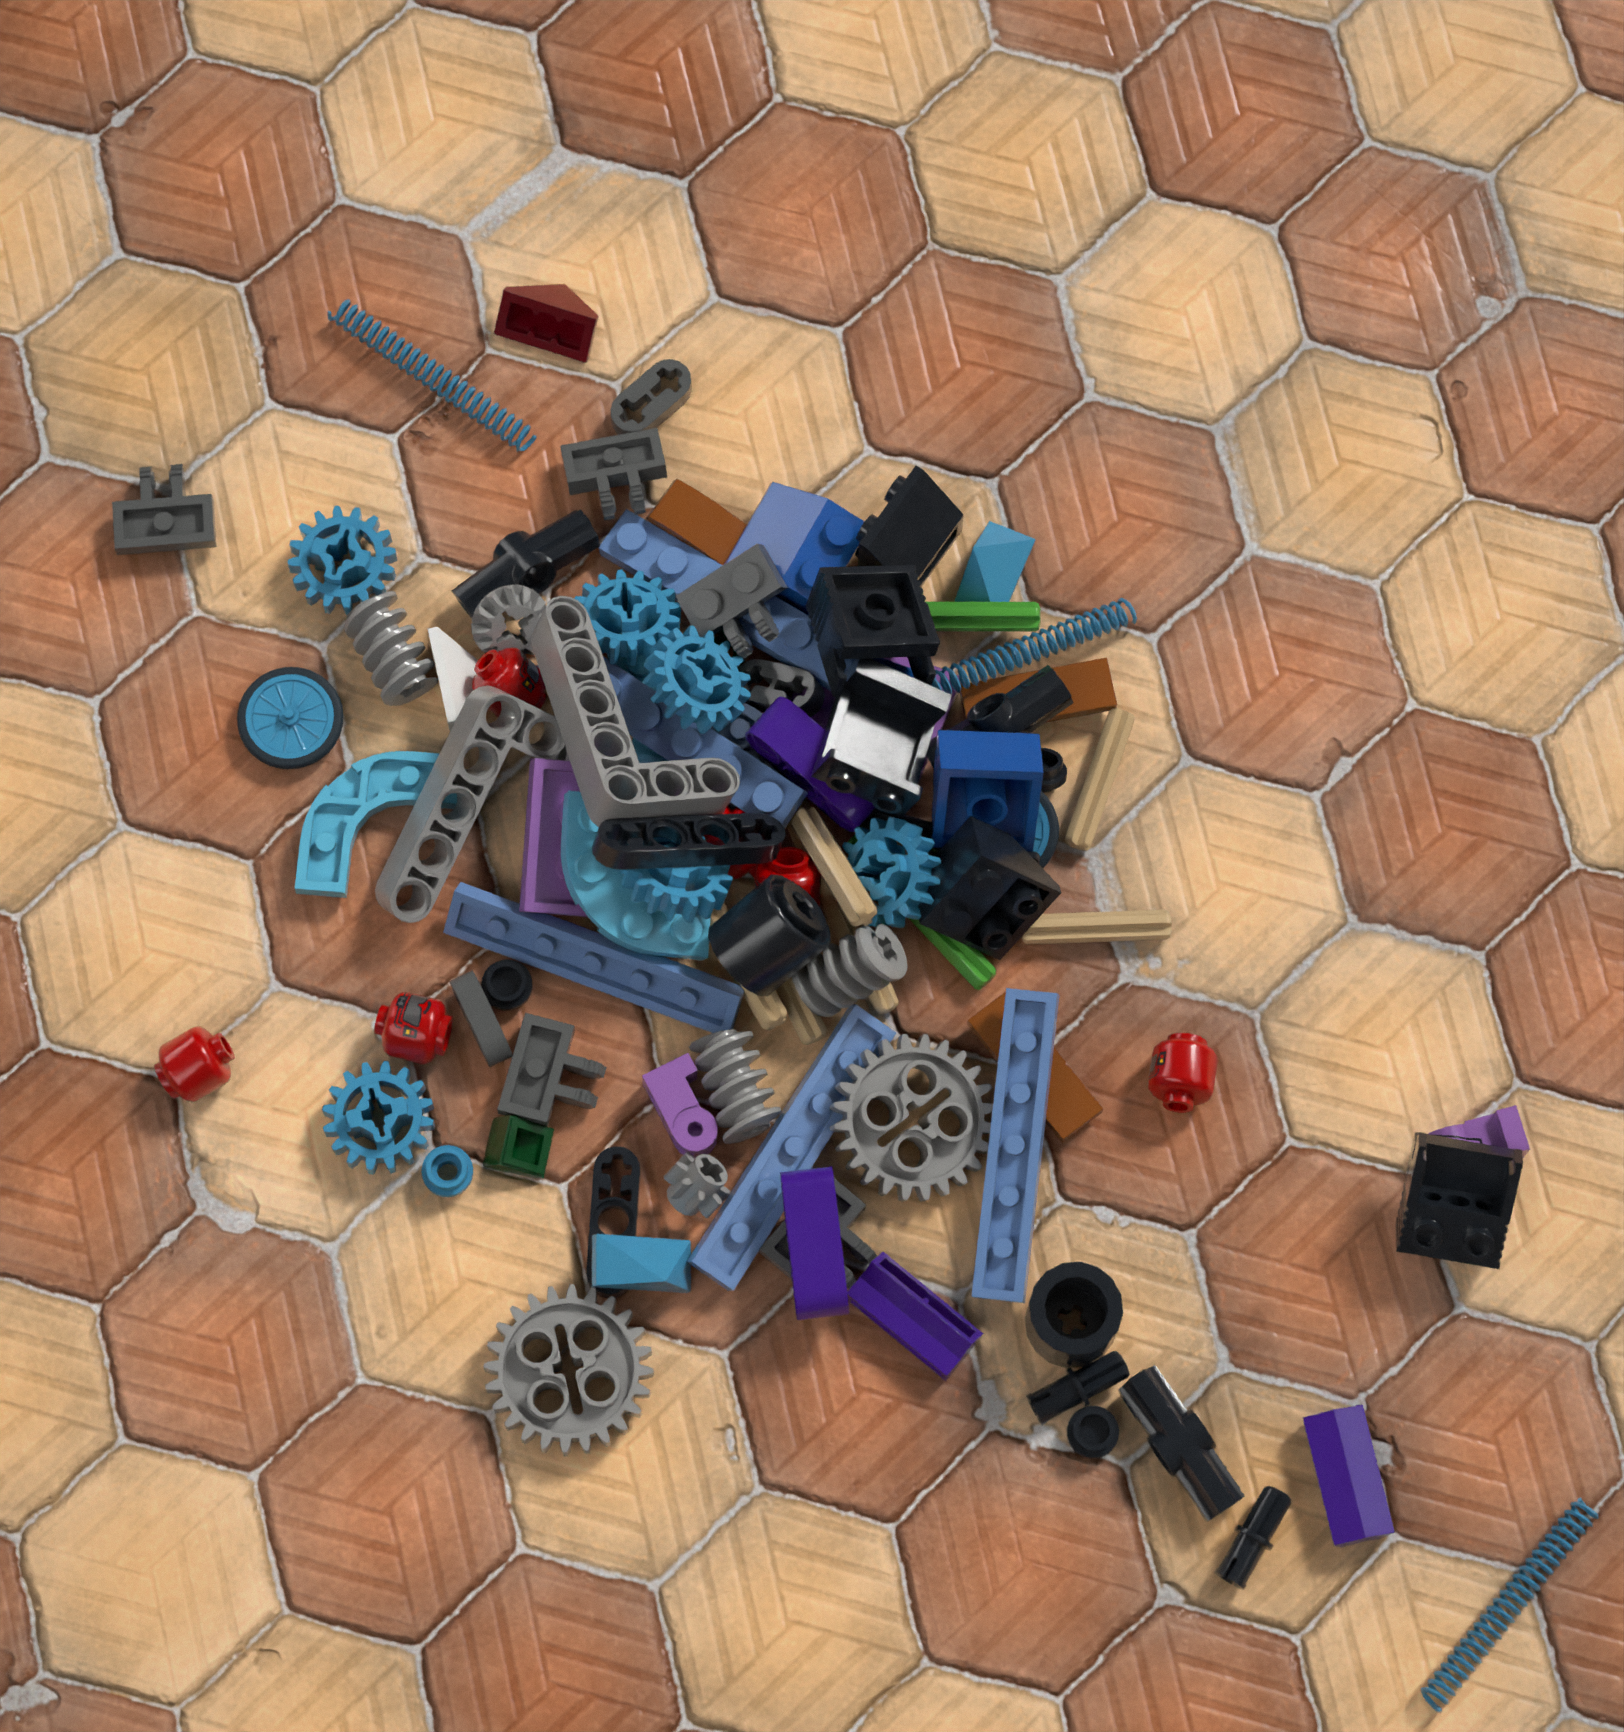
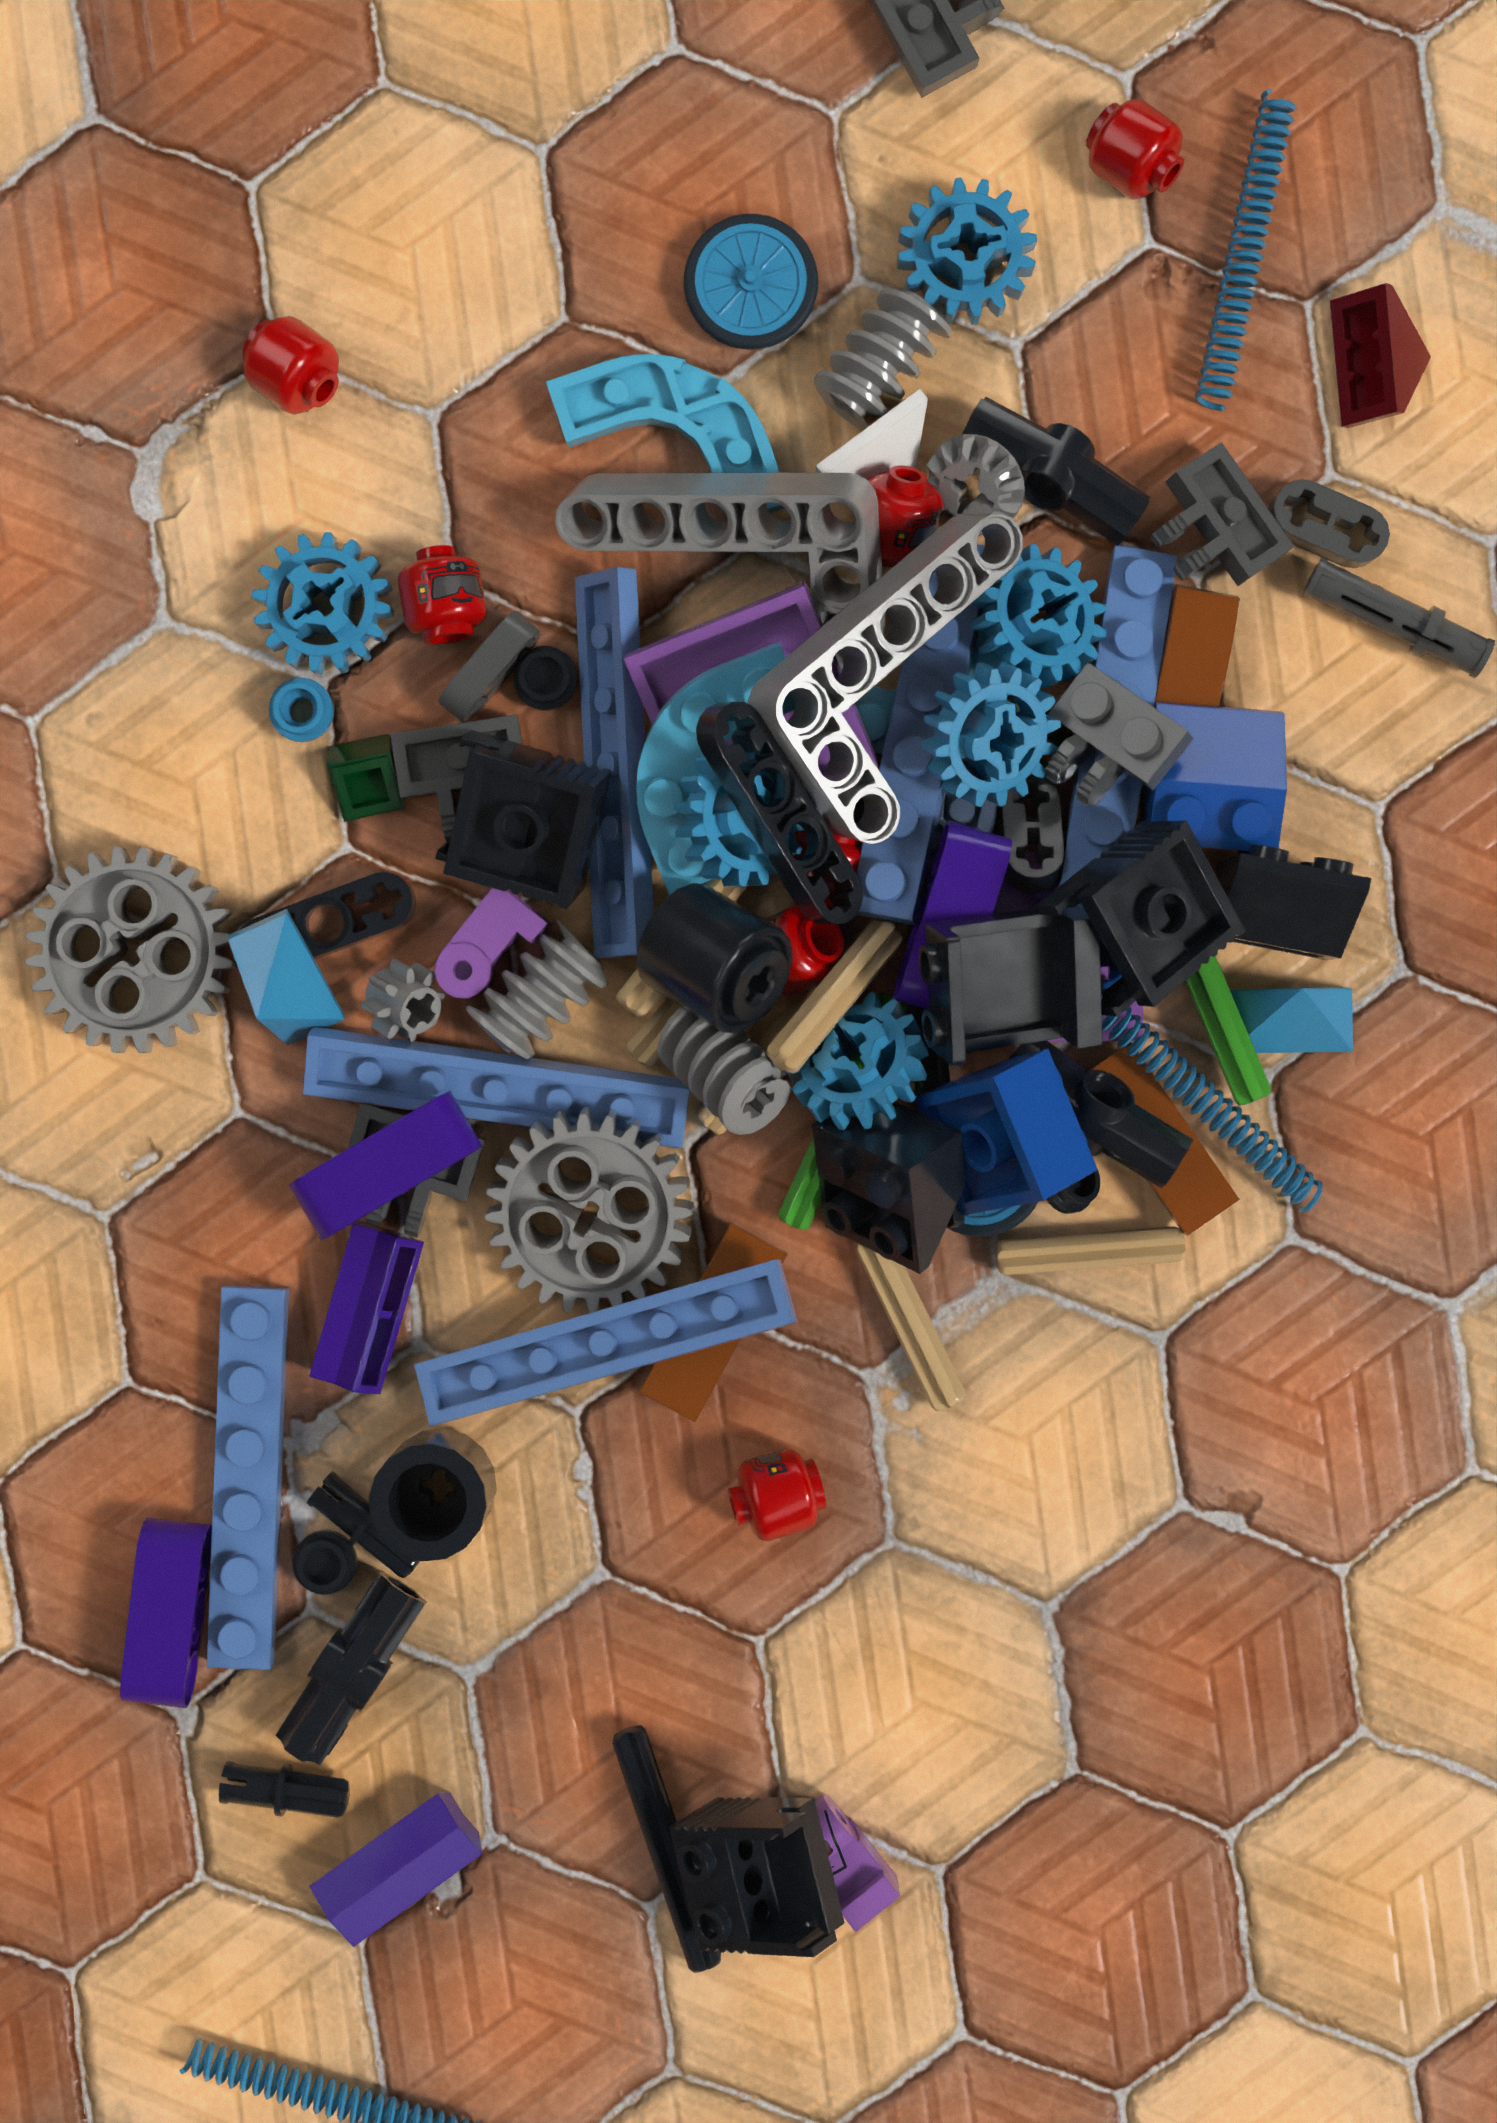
camera: 70 degrees right, 15 degrees up
none -> dark purple beam [120,1517,212,1708]
none -> medium blue plate [207,1285,289,1670]
none -> black piece [435,730,612,909]
none -> black axle [612,1725,721,1973]
none -> red head [1086,99,1184,200]
none -> dark grey pin [1302,557,1495,678]

